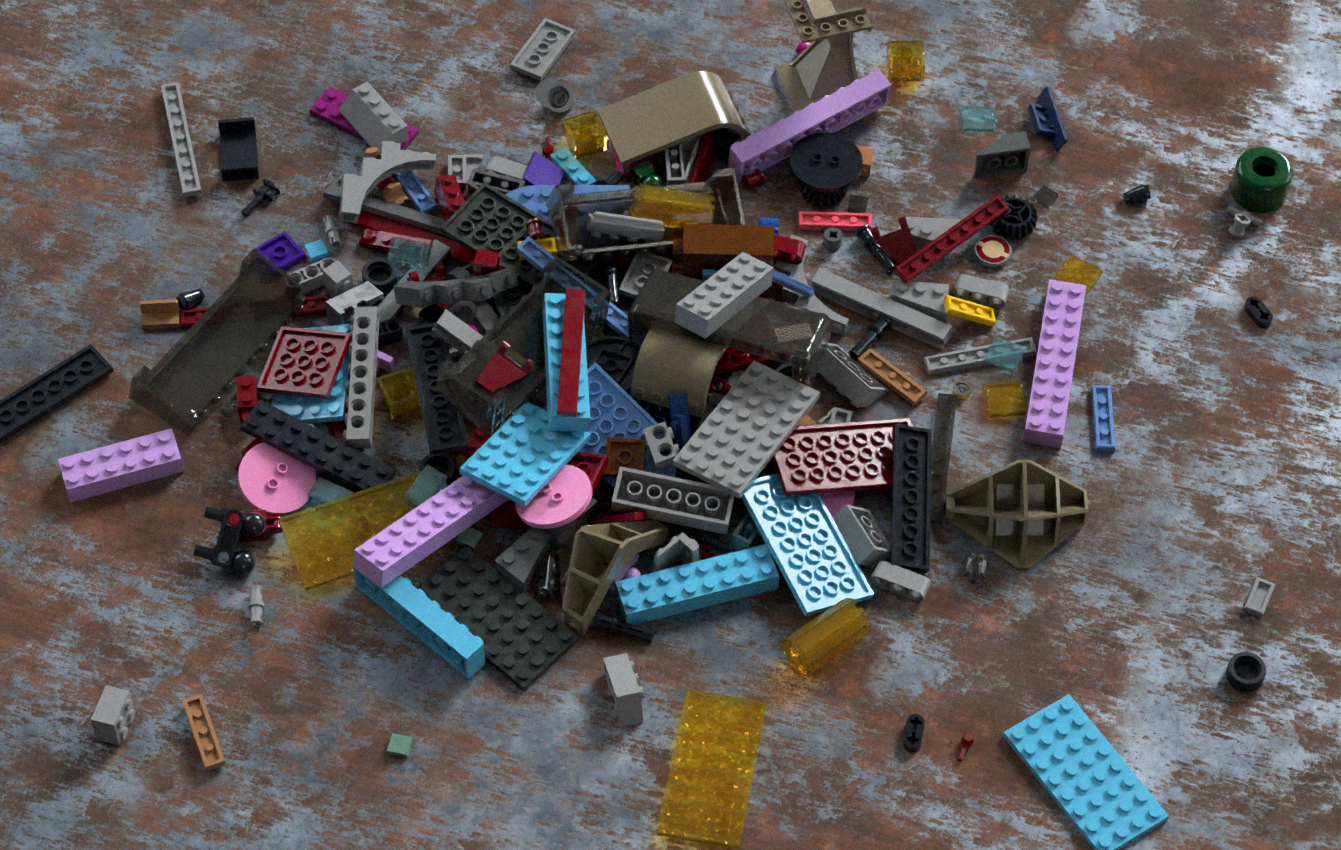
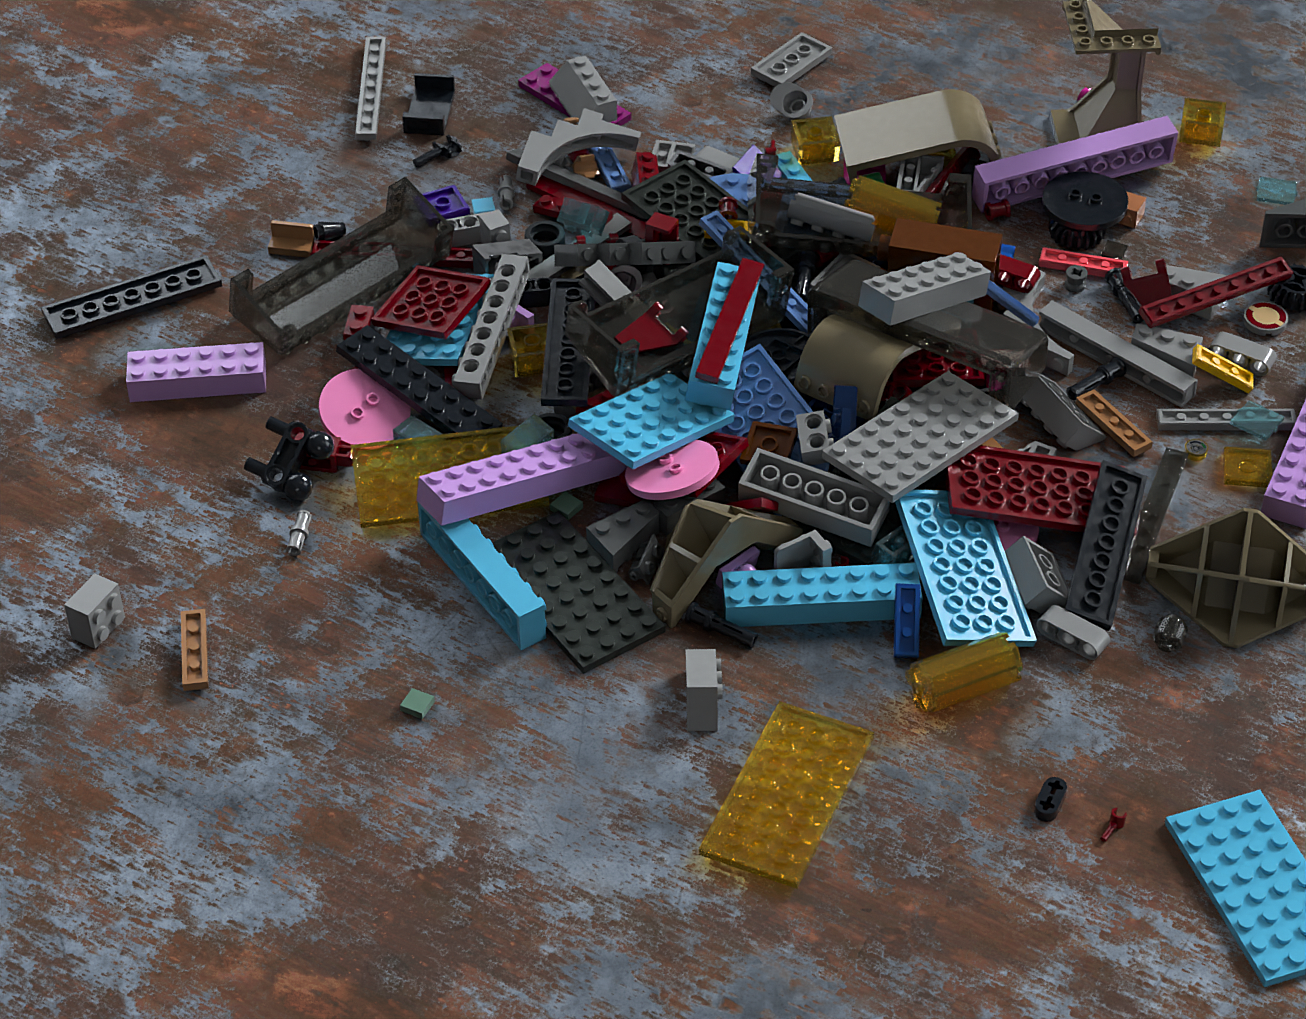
camera: 15 degrees right, 10 degrees down
none -> blue tile [893,583,920,659]

